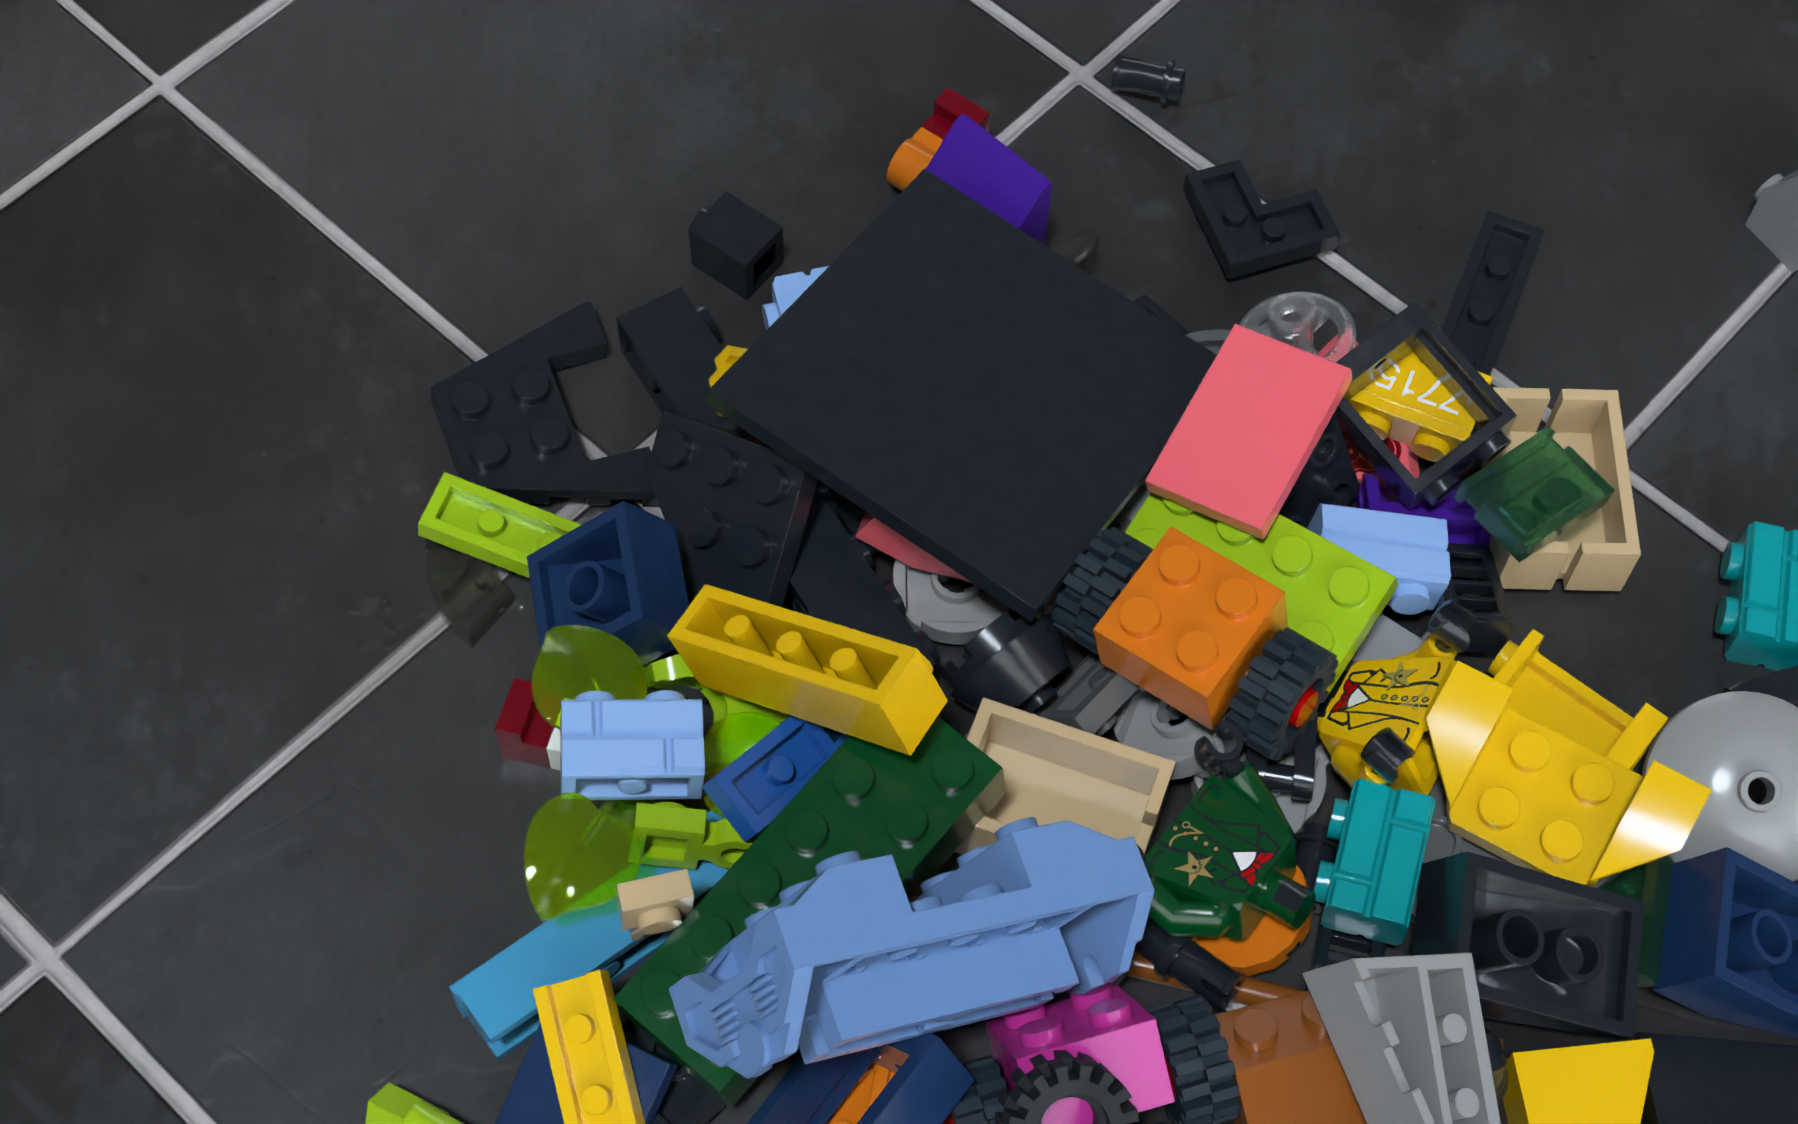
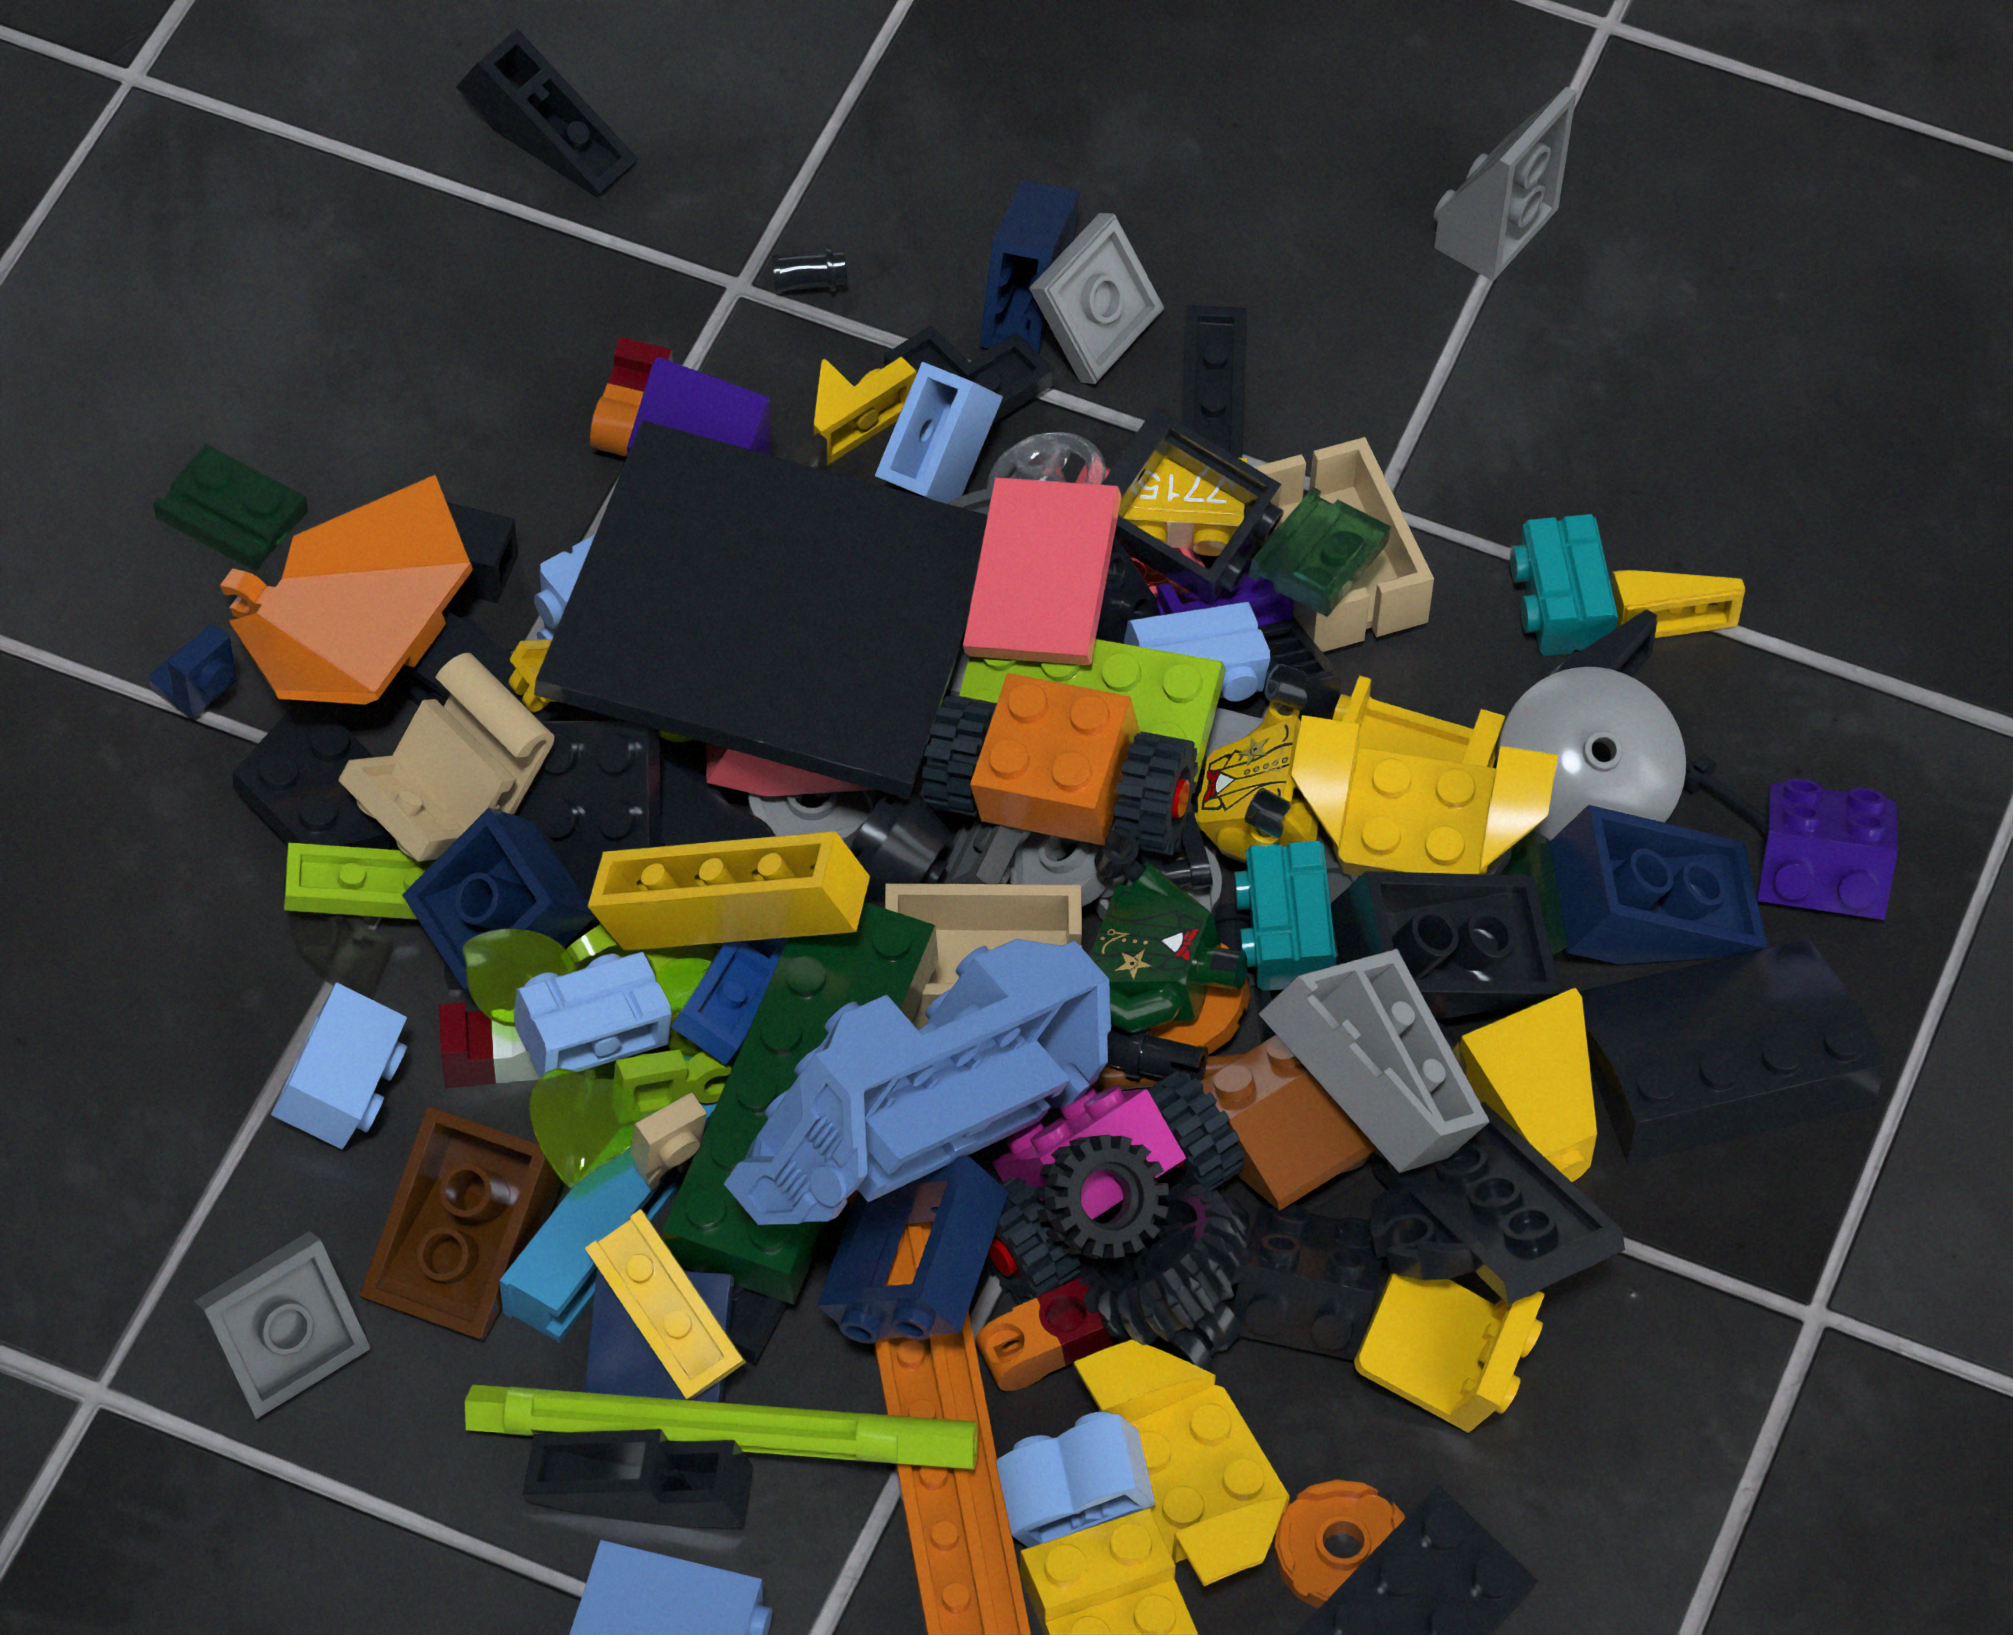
camera: 20 degrees left, 5 degrees down
none -> dark blue bracket [149,623,237,719]
none -> clear green plate [153,444,308,572]
none -> dark grey tile [194,1231,371,1419]
none -> orange panel [219,475,473,705]
none -> light blue brick [271,982,407,1150]
none -> tan piece [338,653,554,862]
none -> reddish brown slope [359,1106,571,1340]
none -> yellow slope [814,357,917,469]
none -> light blue brick [875,362,1003,504]
none -> dark blue slope [979,180,1080,354]
none -> light grey plate [1029,213,1164,384]

